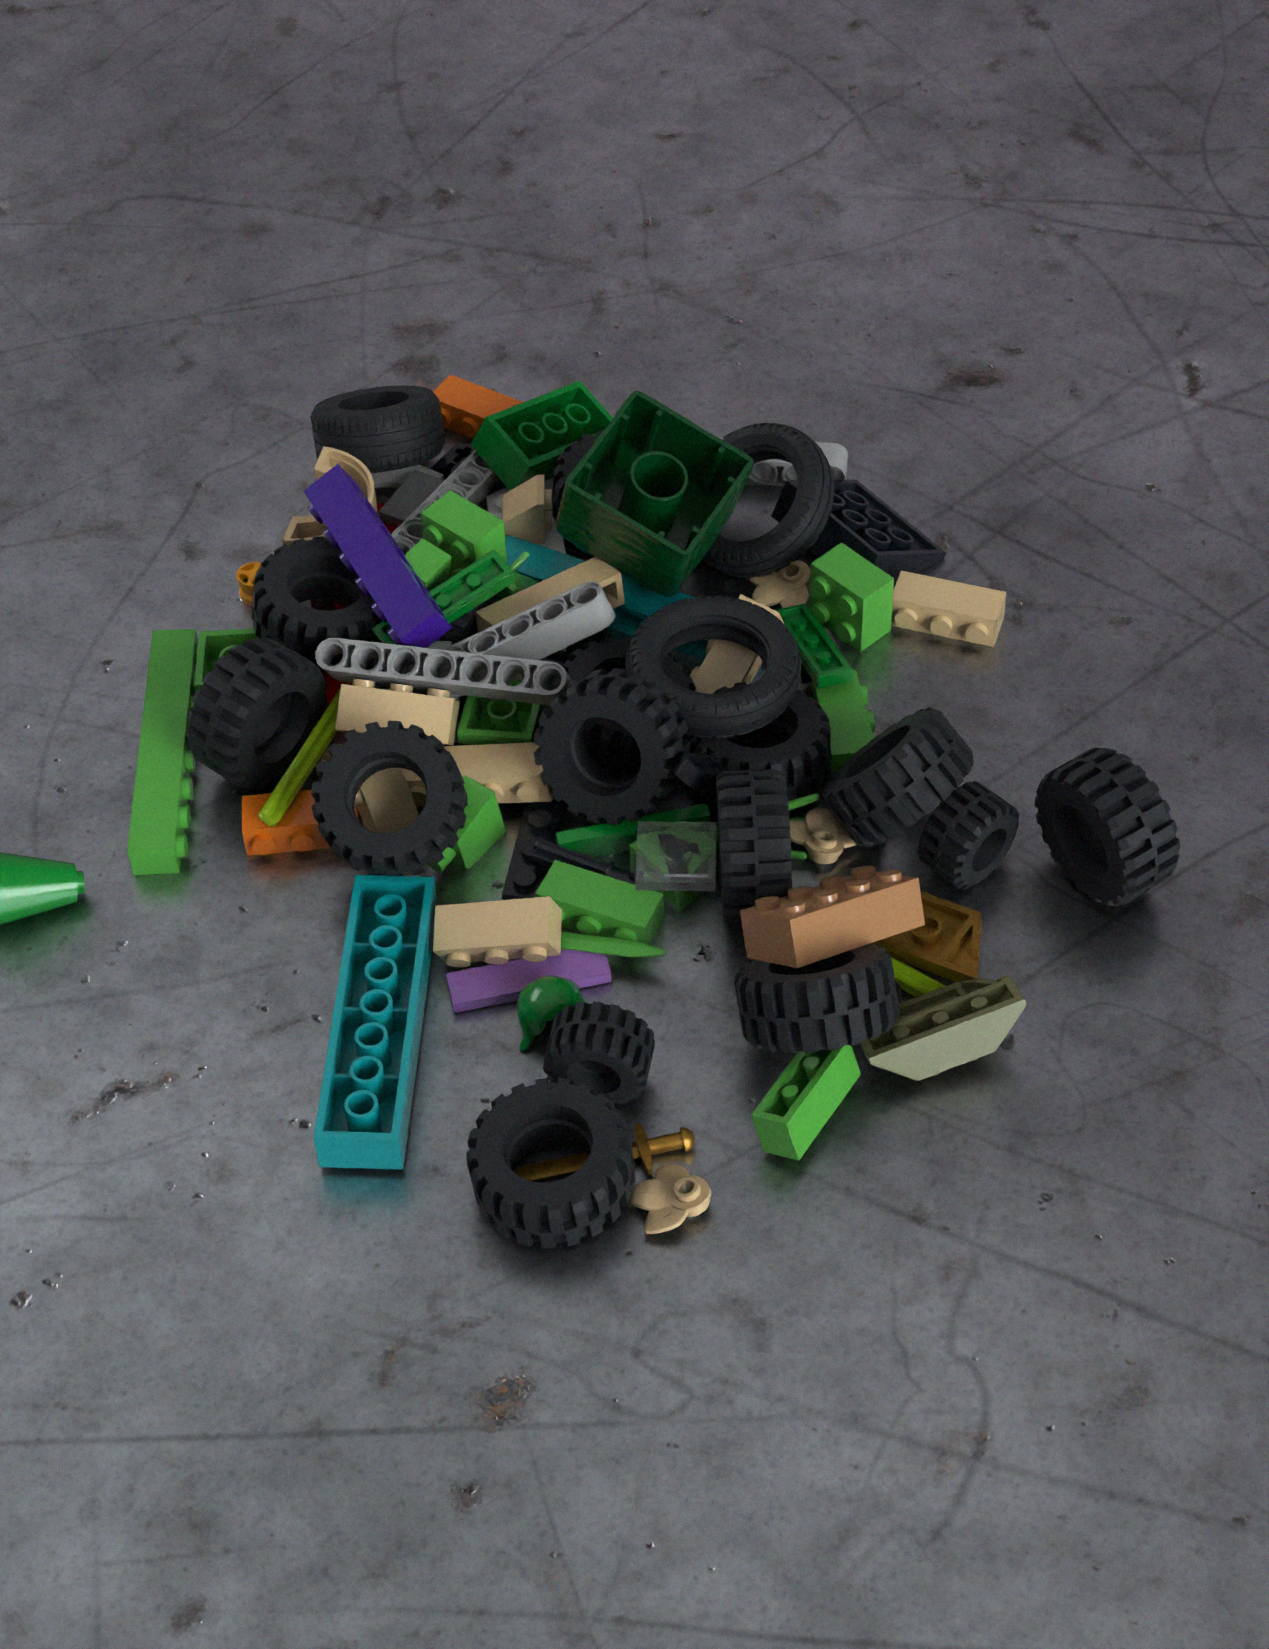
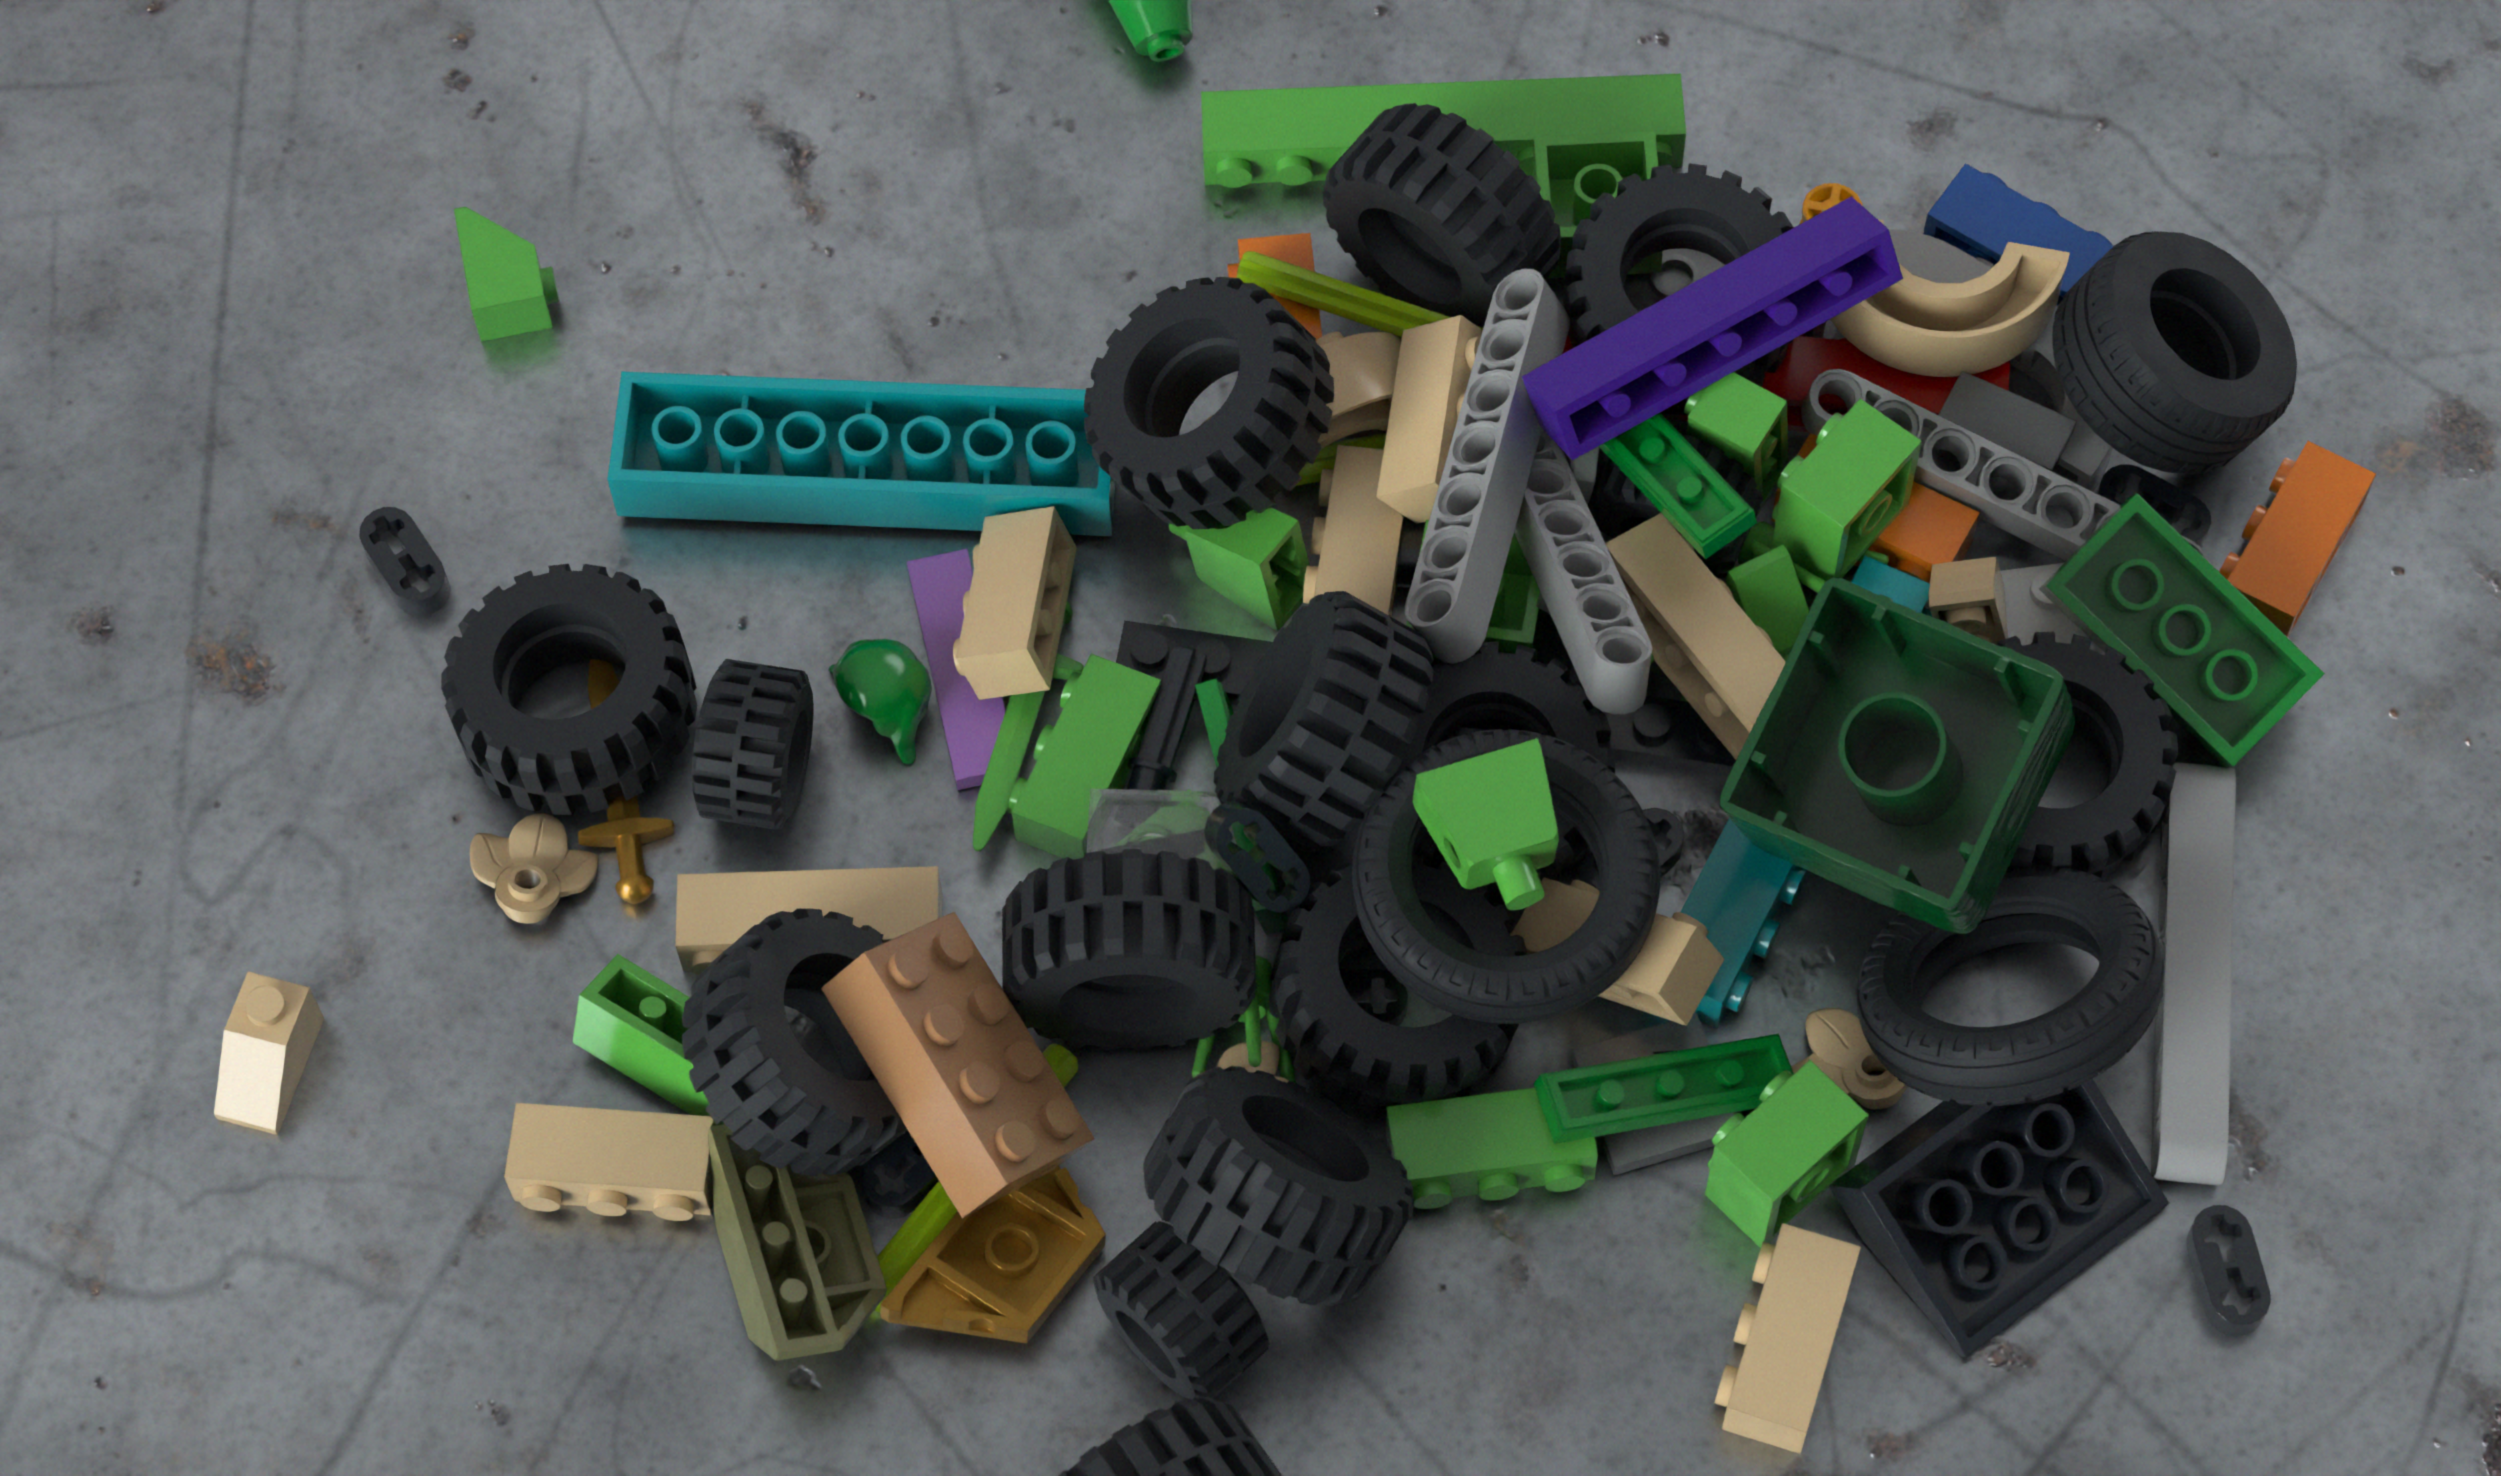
camera: 90 degrees right, 15 degrees up
none -> tan slope [214,971,324,1135]
none -> black beam [359,507,450,616]
none -> bright green slope [454,207,560,342]
none -> tan brick [504,1103,717,1221]
none -> tan brick [675,866,943,975]
none -> bright green torso [1412,738,1559,910]
none -> blue brick [1923,163,2113,306]
none -> black beam [2186,1205,2271,1336]

